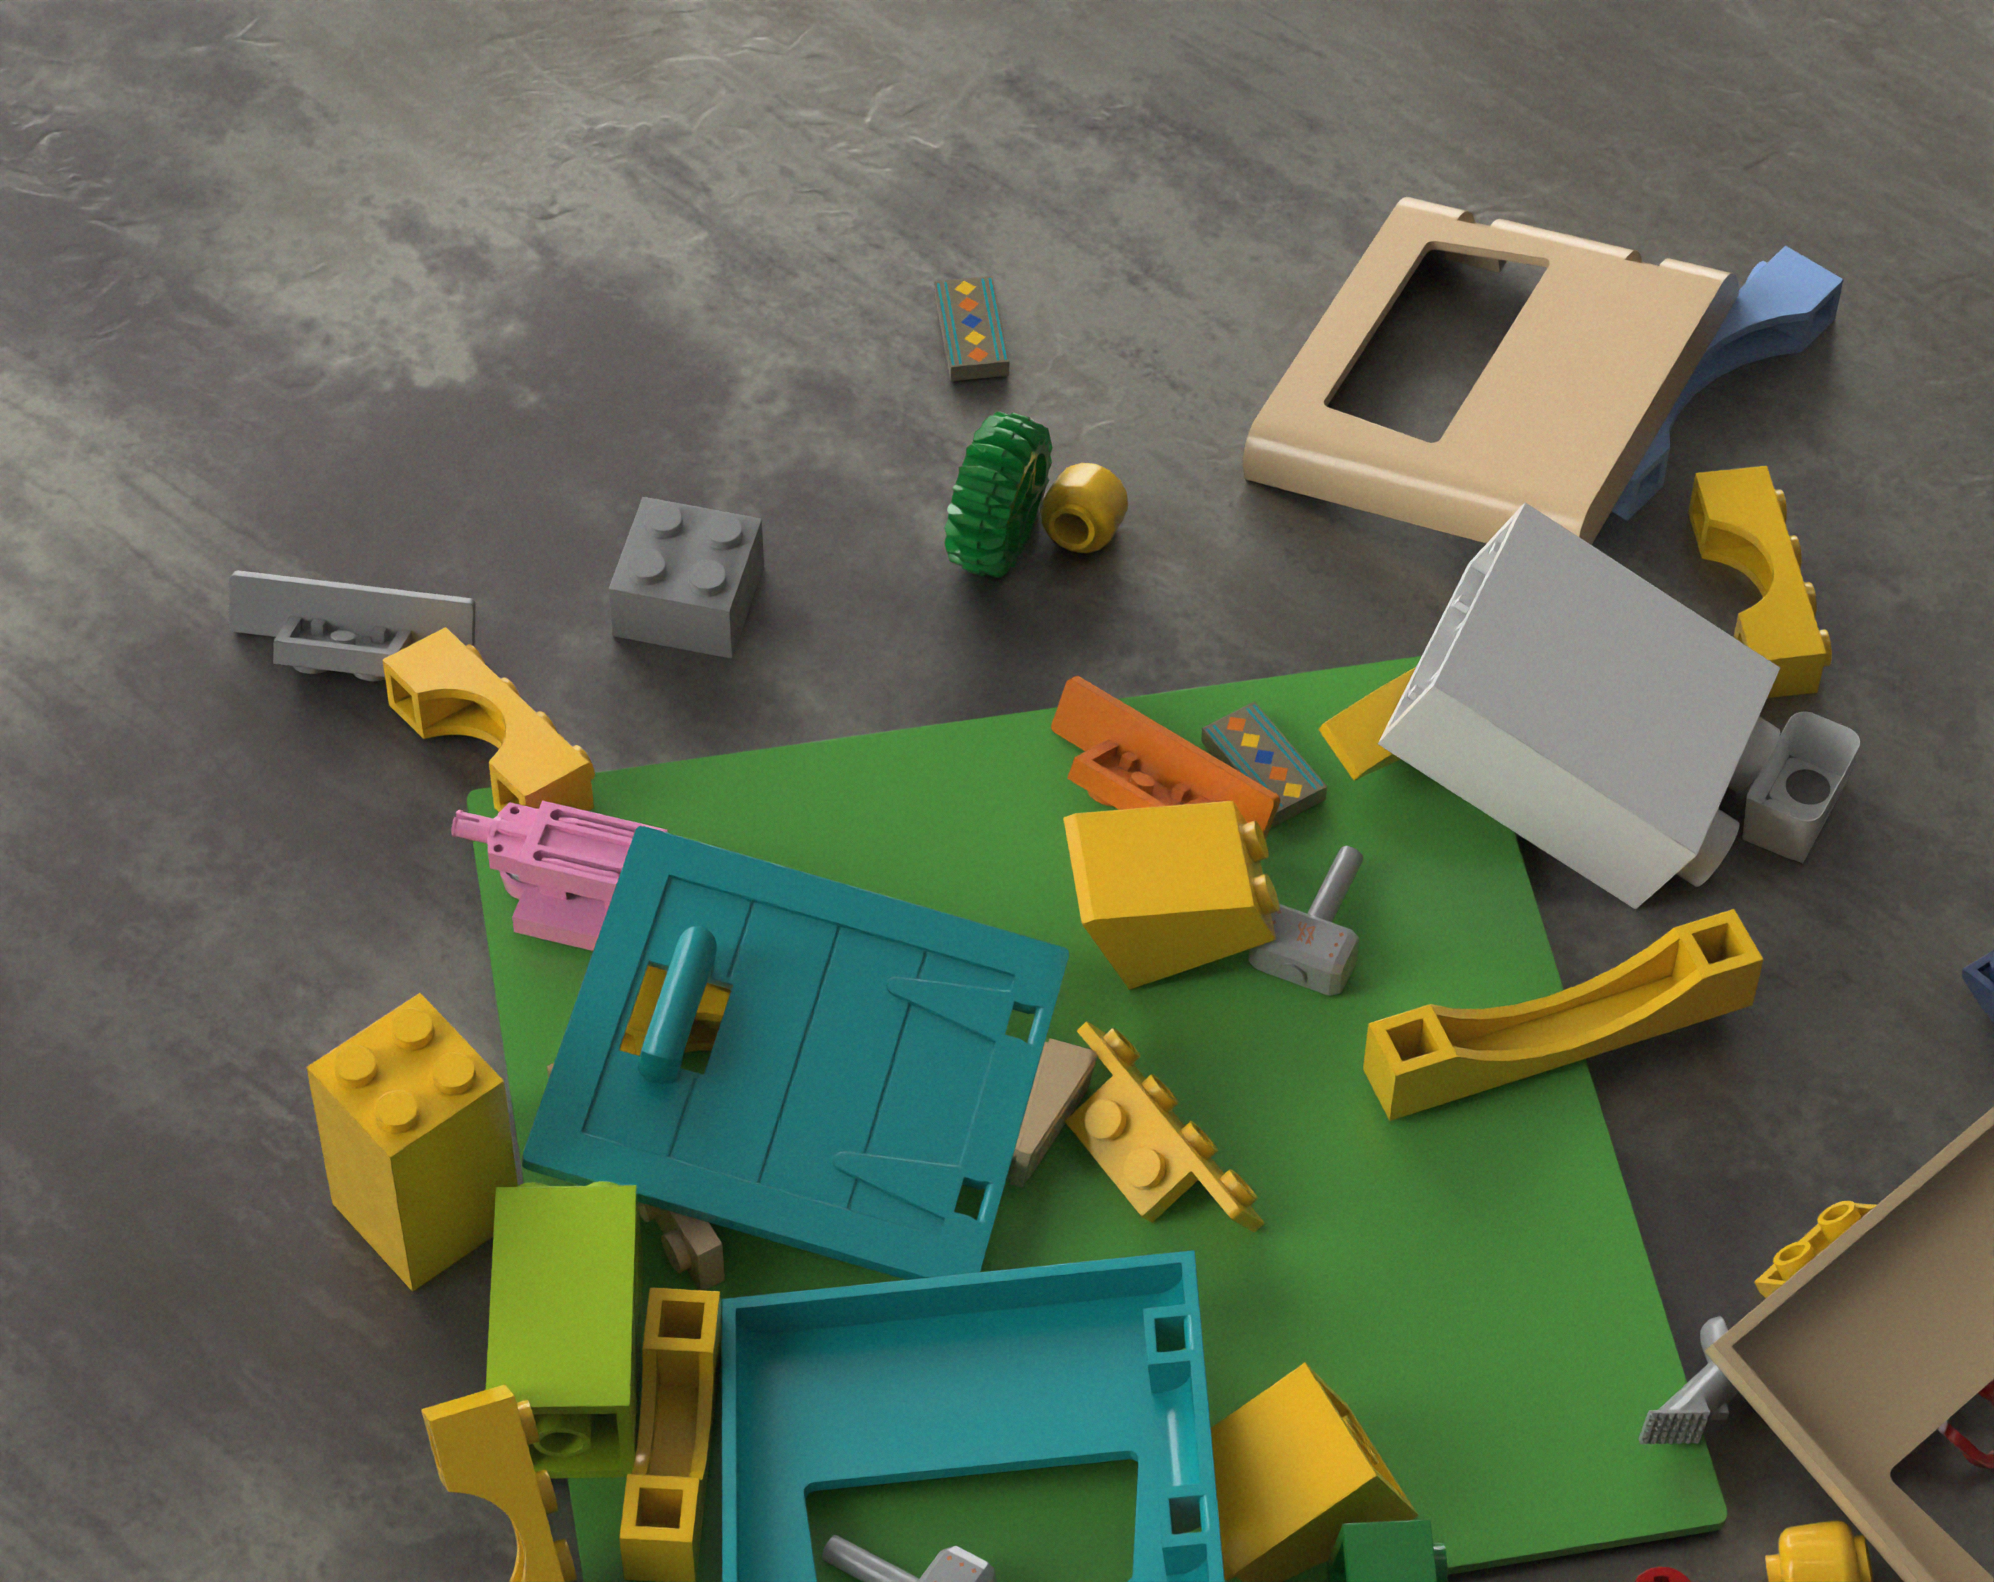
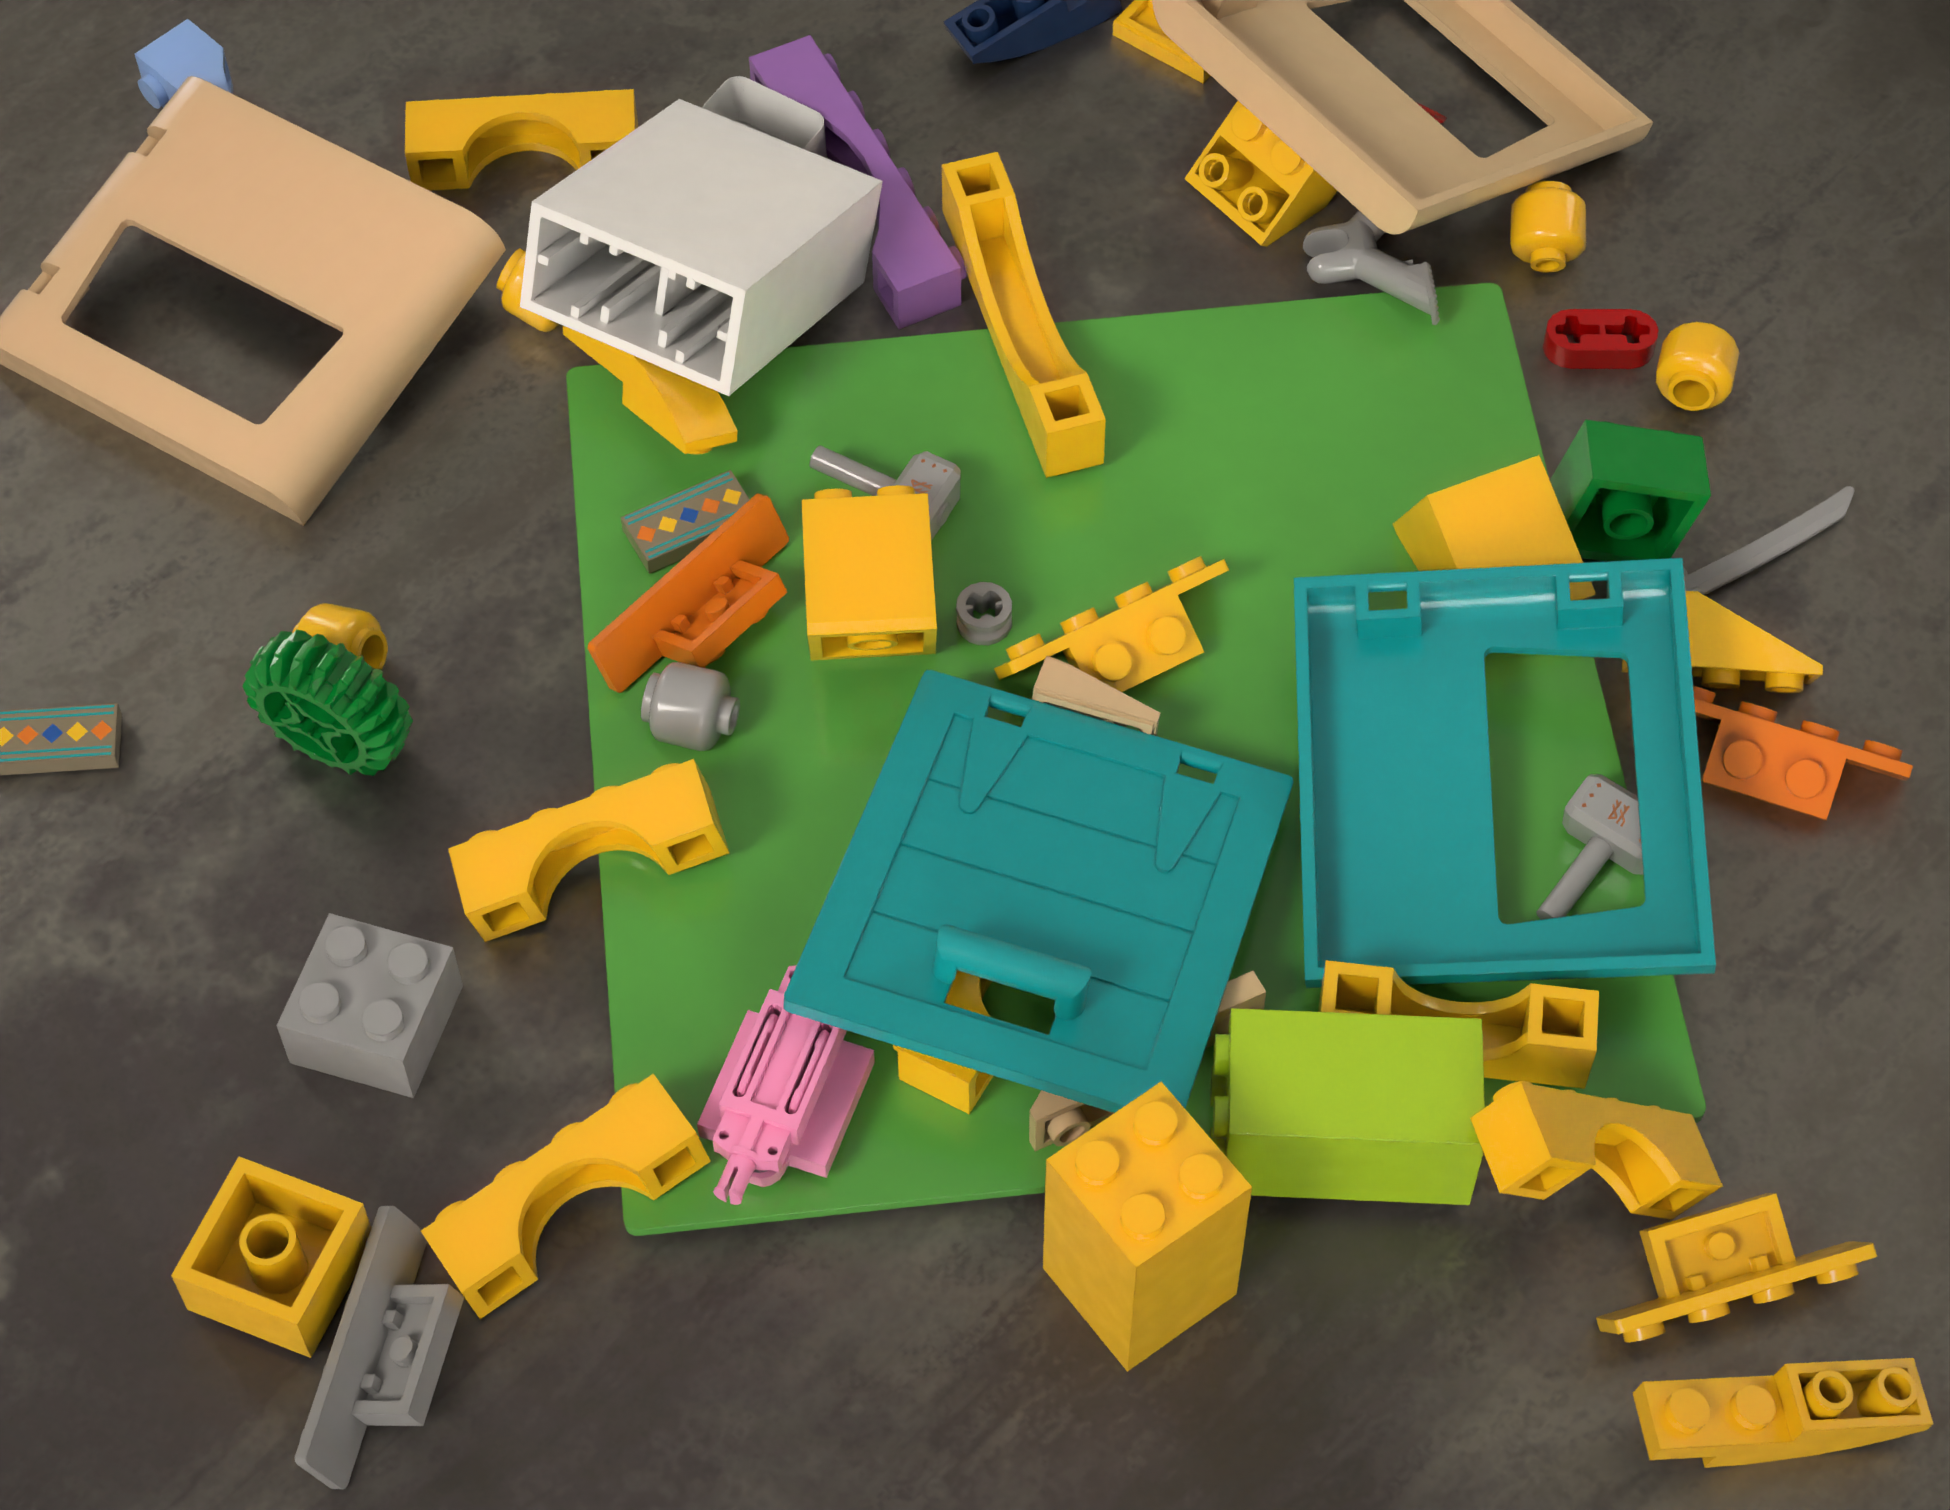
camera: 85 degrees left, 5 degrees up
none -> yellow brick [171,1156,371,1358]
none -> yellow arch [448,759,730,942]
none -> light grey head [641,662,740,751]
none -> medium lavender arch [749,35,967,329]
none -> light grey bush [956,582,1012,645]

